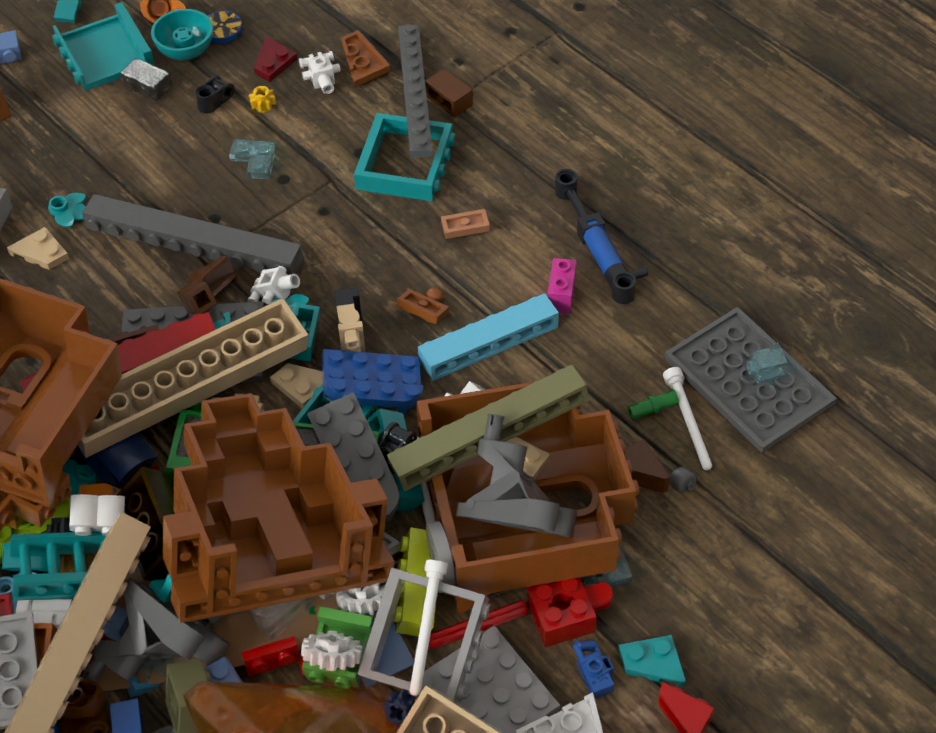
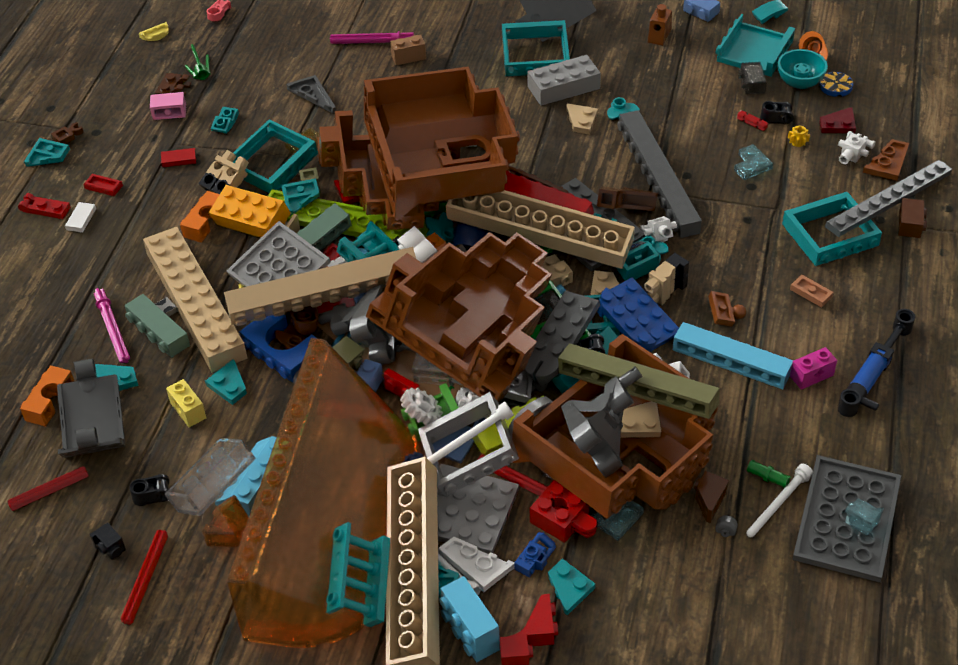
camera: 55 degrees right, 5 degrees down
none -> red axle [737,110,768,131]

